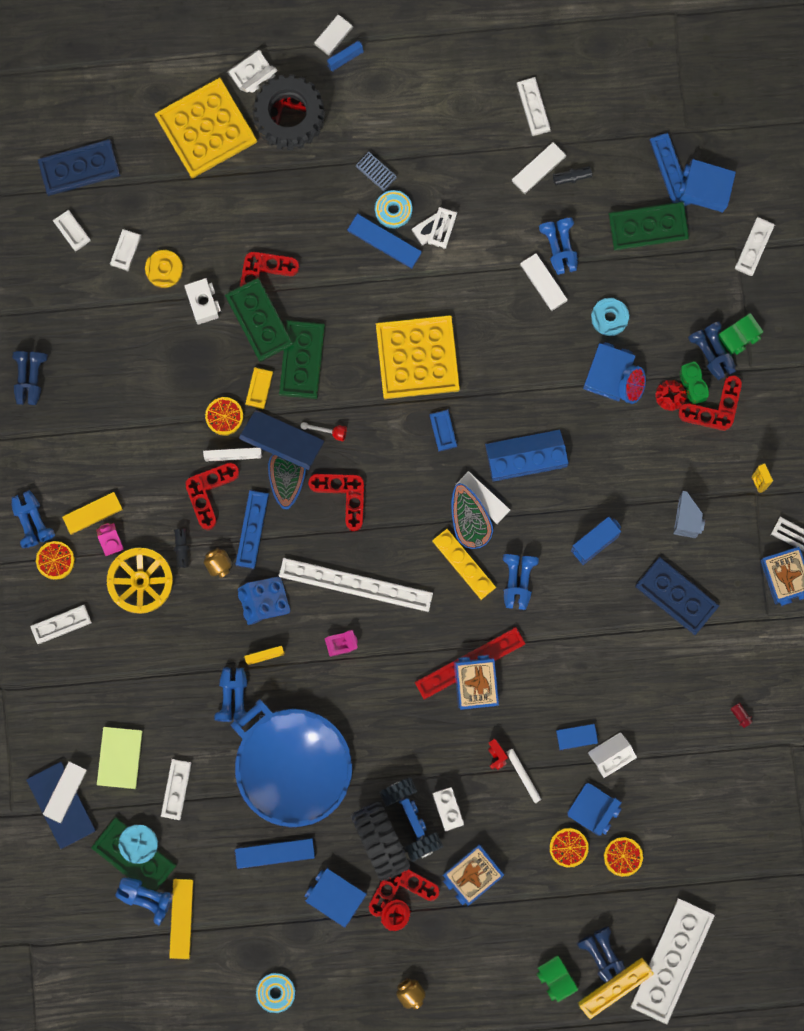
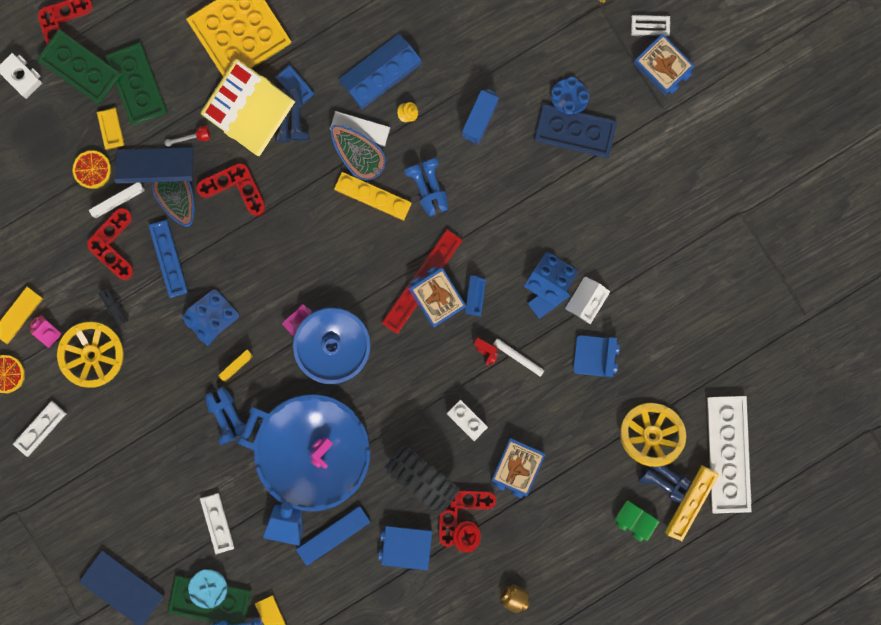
camera: 30 degrees left, 5 degrees up
white tile [43,762,87,823] -> none
yellowish green tile [97,727,143,789] -> none
pearl gold head [204,548,232,578] -> none
white tile [279,558,433,612] -> none
black plate [379,777,443,862] -> none
tile [550,829,588,867] -> none
tile [604,837,643,877] -> none
sand blue slope [673,491,705,538] -> none
dark red pin [730,703,753,728] -> none
none -> light yellow piece [200,58,295,156]
none -> blue torso [263,502,303,545]
none -> dark blue piece [275,88,310,143]
none -> blue dish [293,307,370,384]
none -> dark pink bracket [308,437,333,469]
none -> yellow wheel [397,102,418,122]
none -> blue tile [465,276,486,317]
none -> blue bracket [524,252,578,307]
none -> blue dish [551,77,590,114]
none -> yellow wheel [620,403,686,467]

